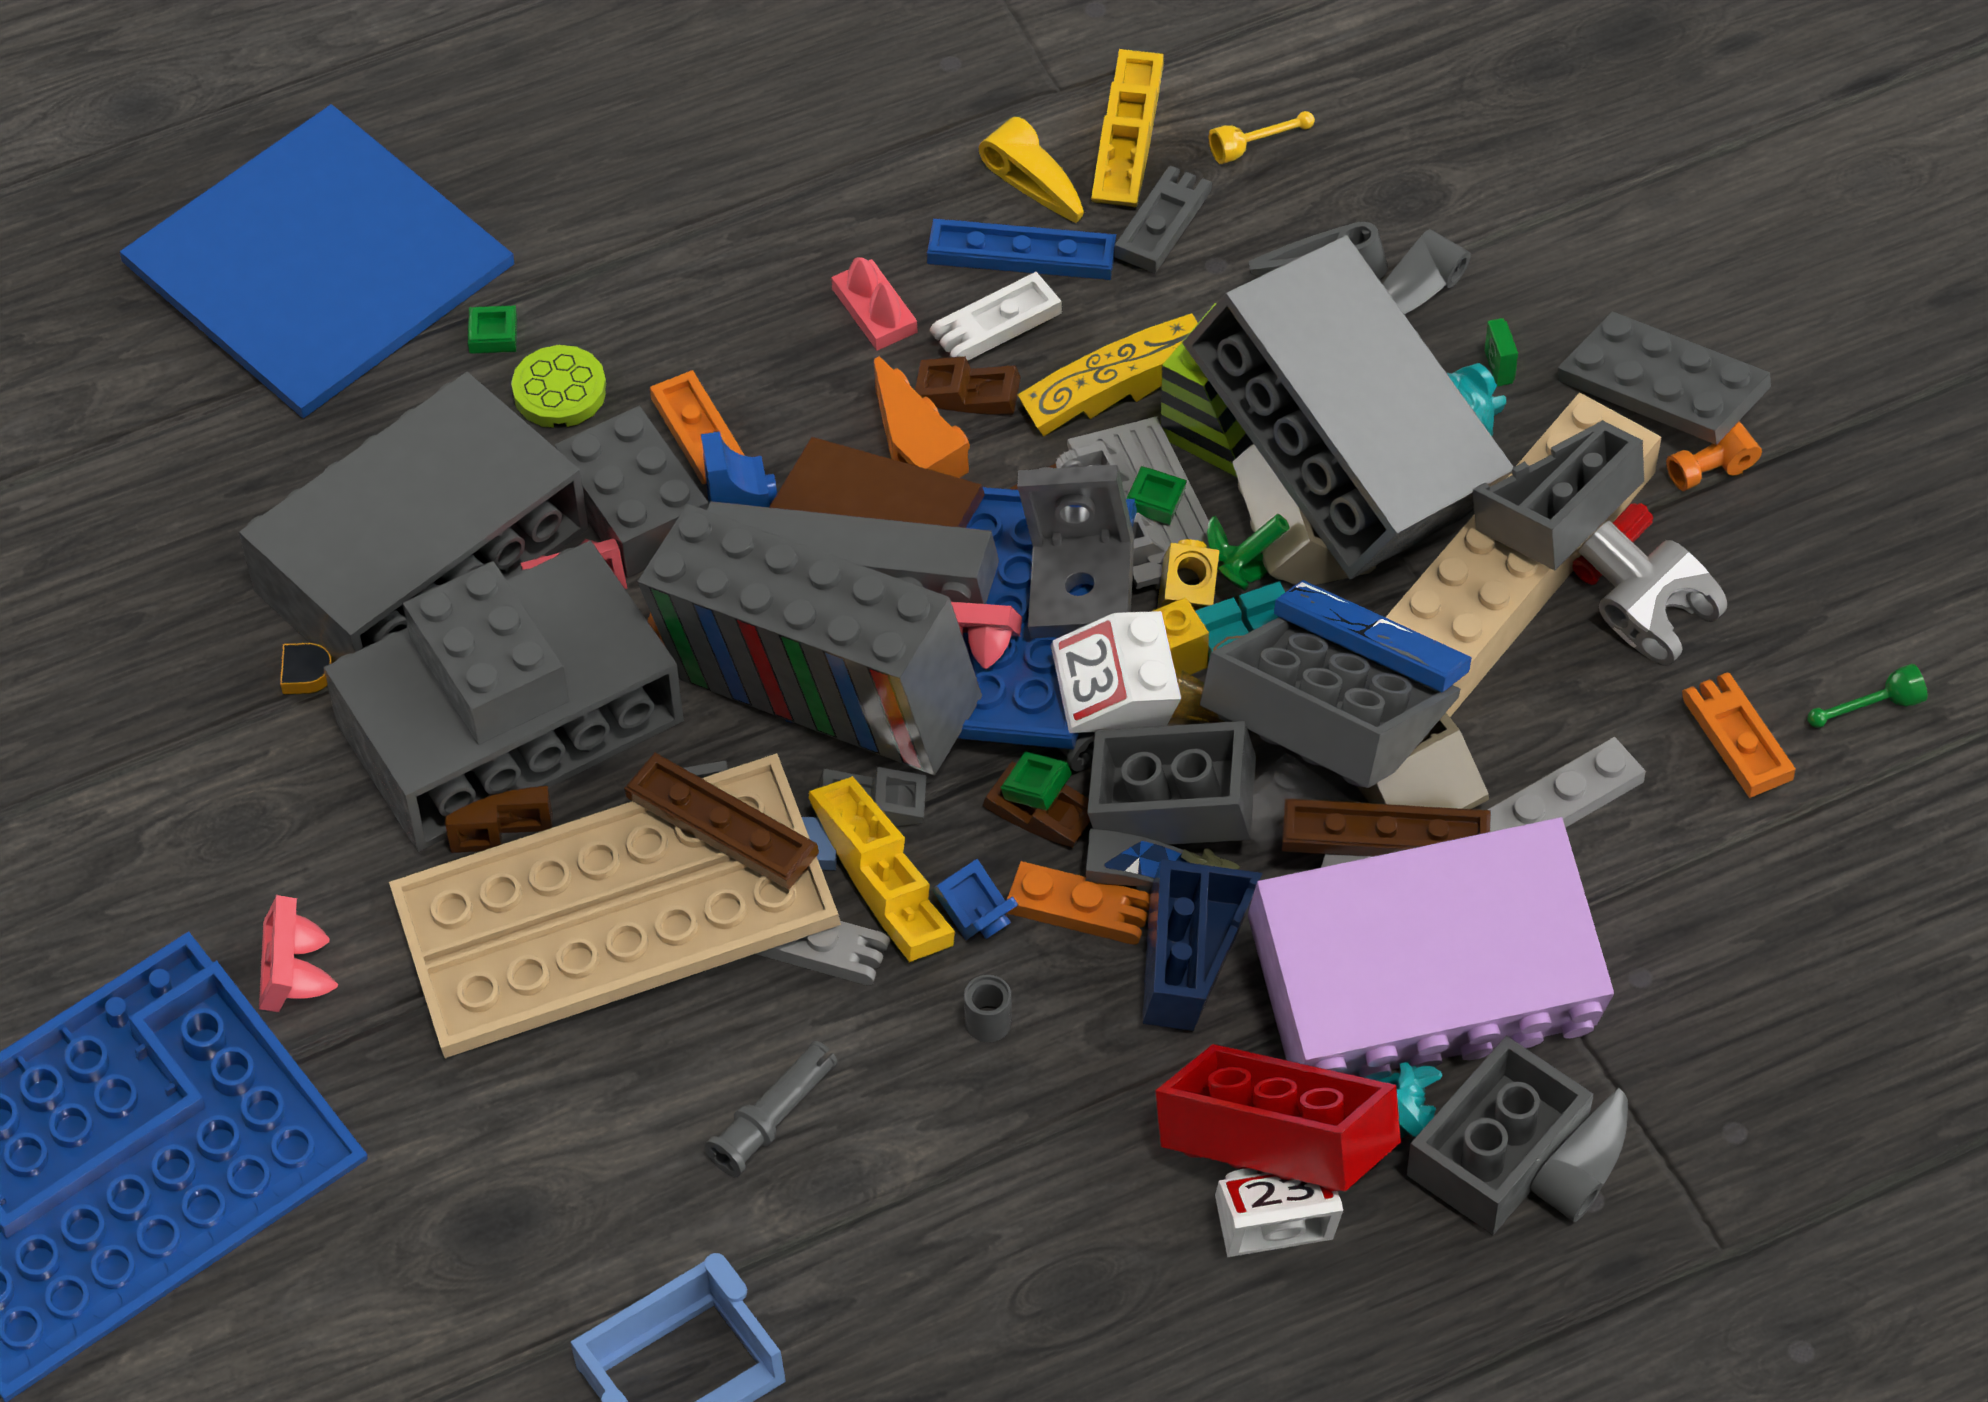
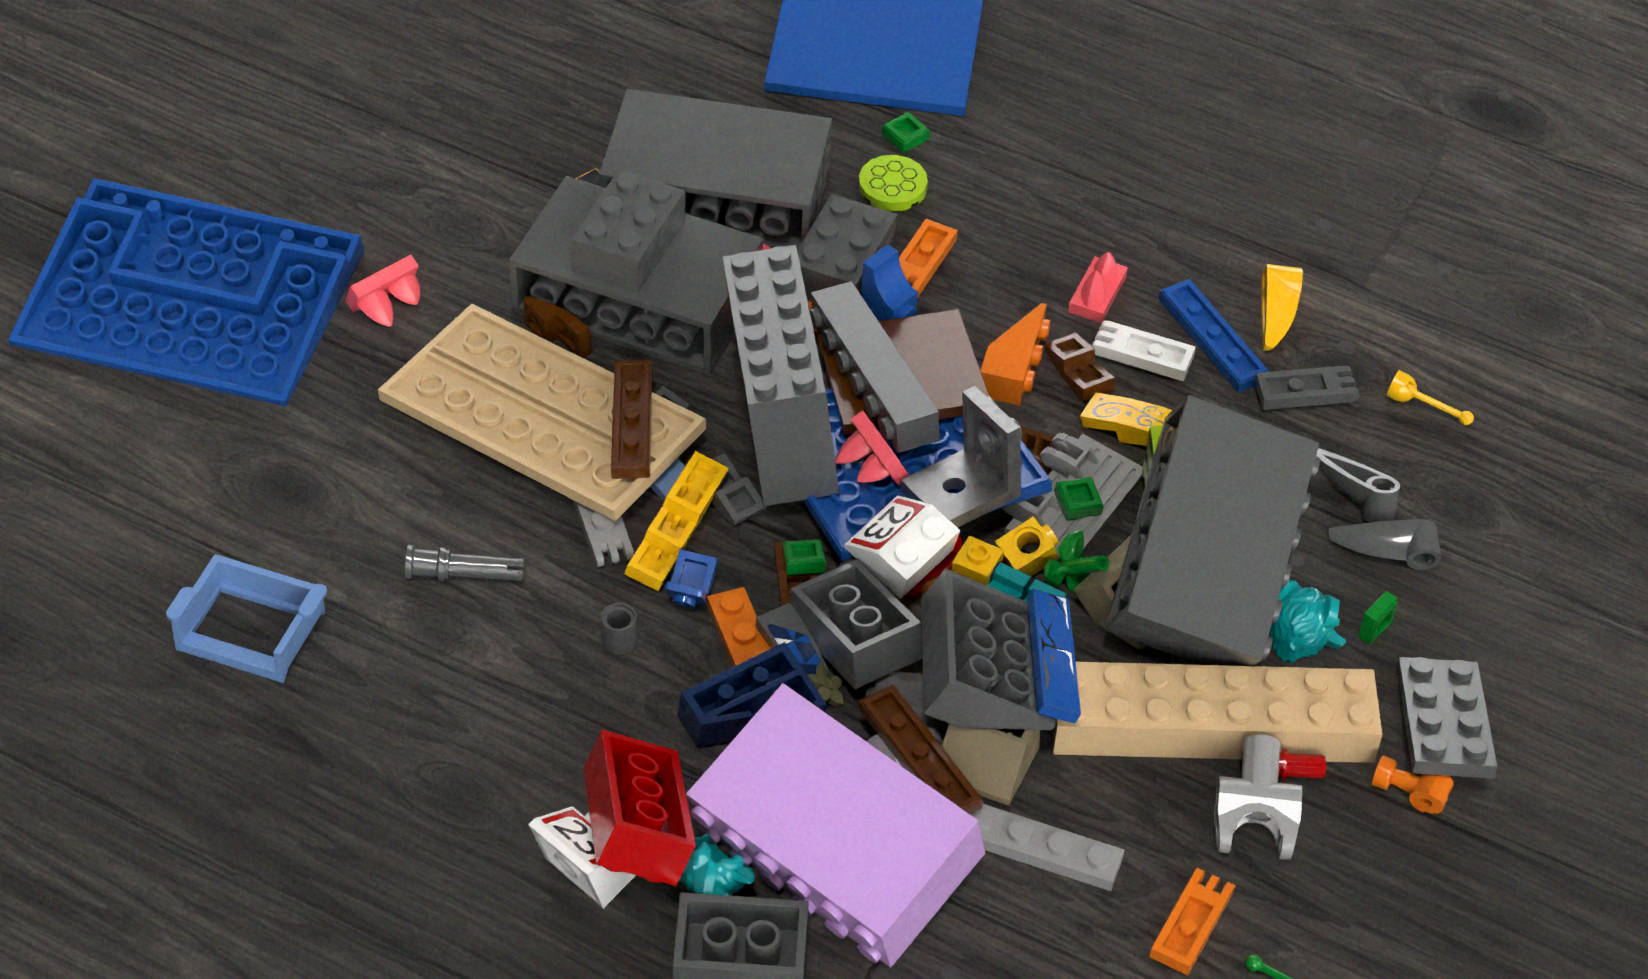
camera: 50 degrees right, 5 degrees down
yellow slope [1091,49,1164,207] -> none
dark grey wedge [1472,420,1644,571] -> none

